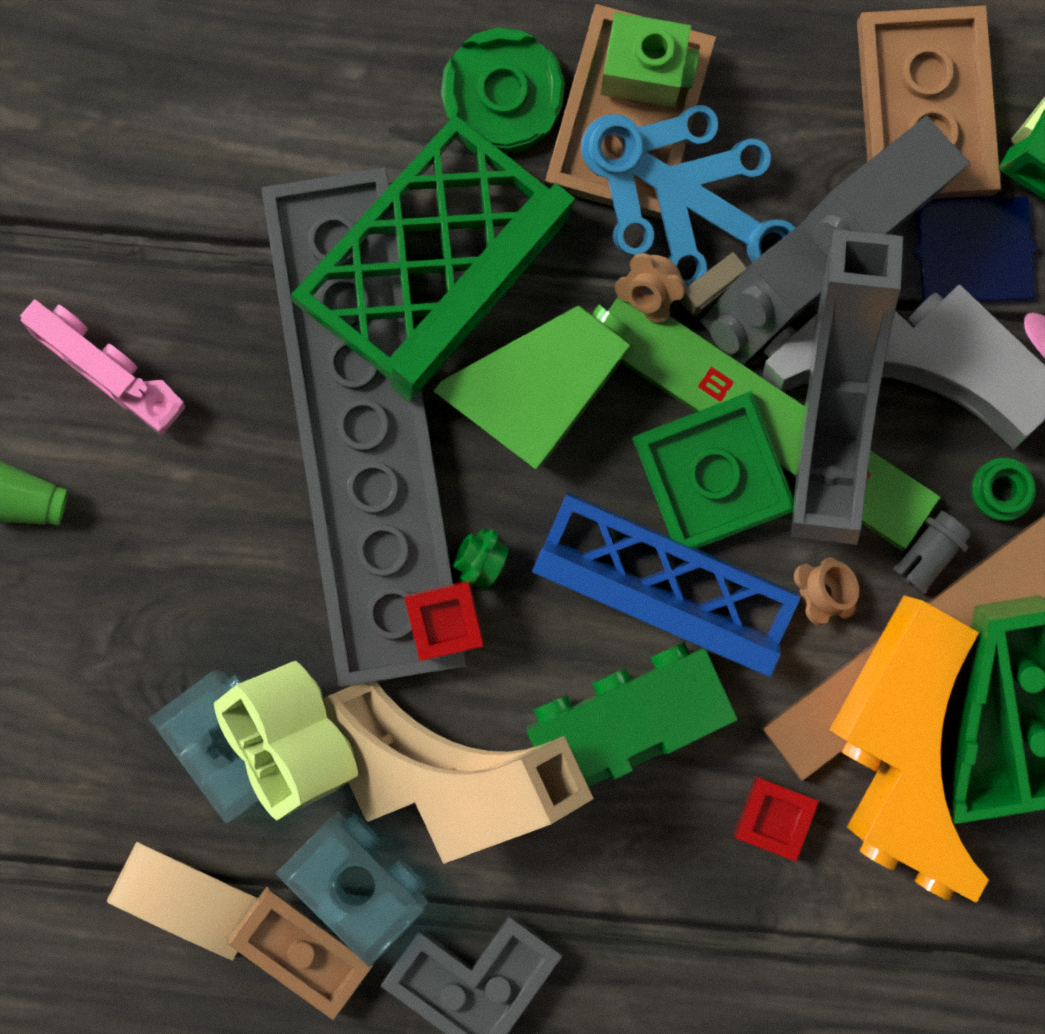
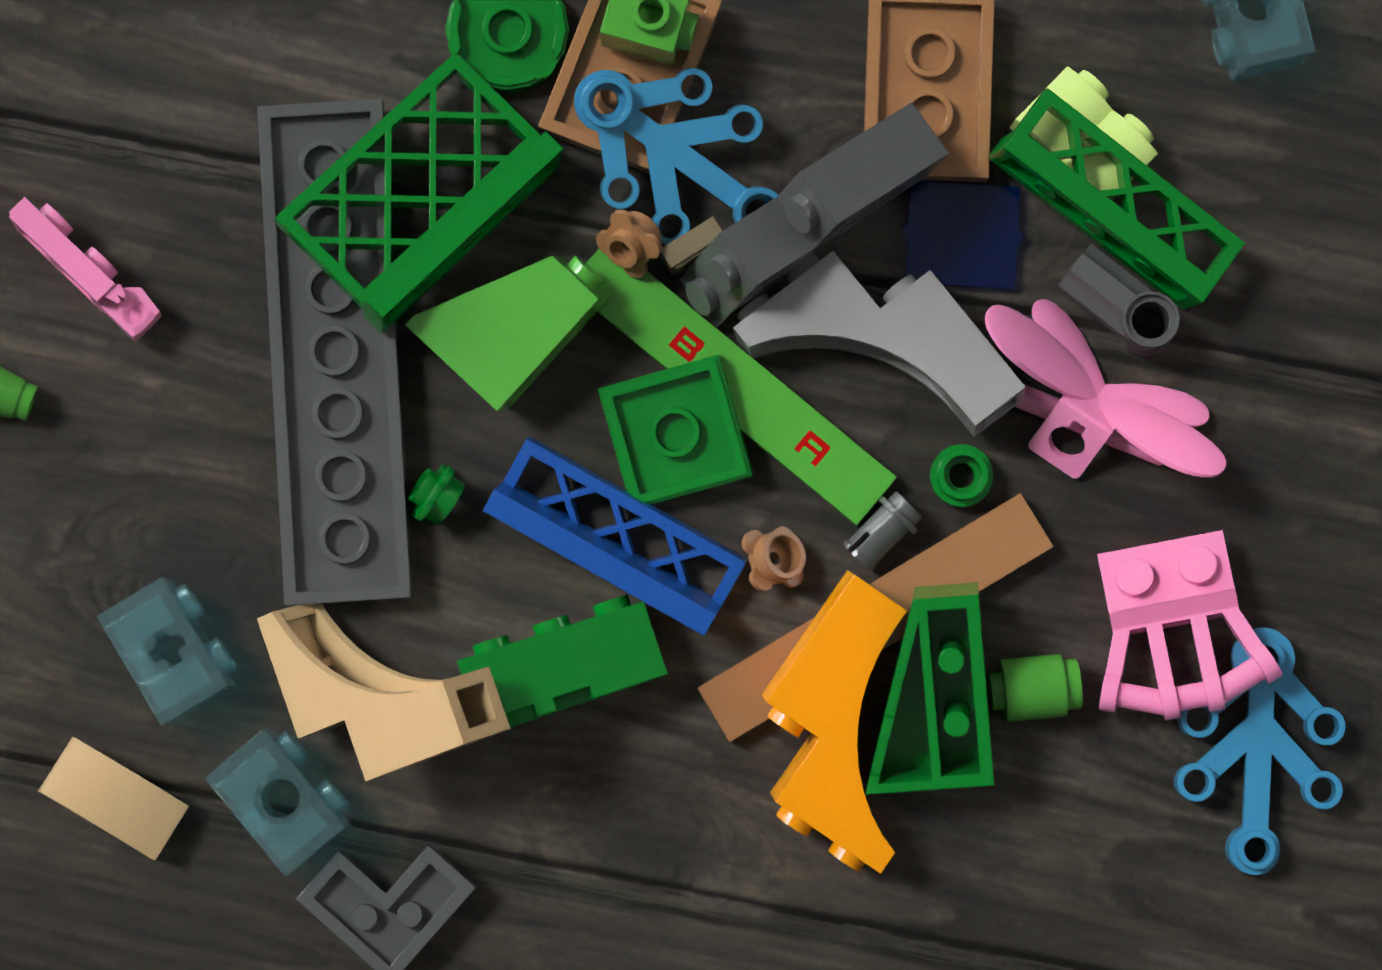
camera: 10 degrees right, 0 degrees up
yellowish green brick [214,660,359,821] -> none
medium nougat plate [227,886,373,1020] -> none
red plate [404,580,484,661] -> none
red plate [733,776,819,862] -> none
dark grey arch [791,229,903,545] -> none

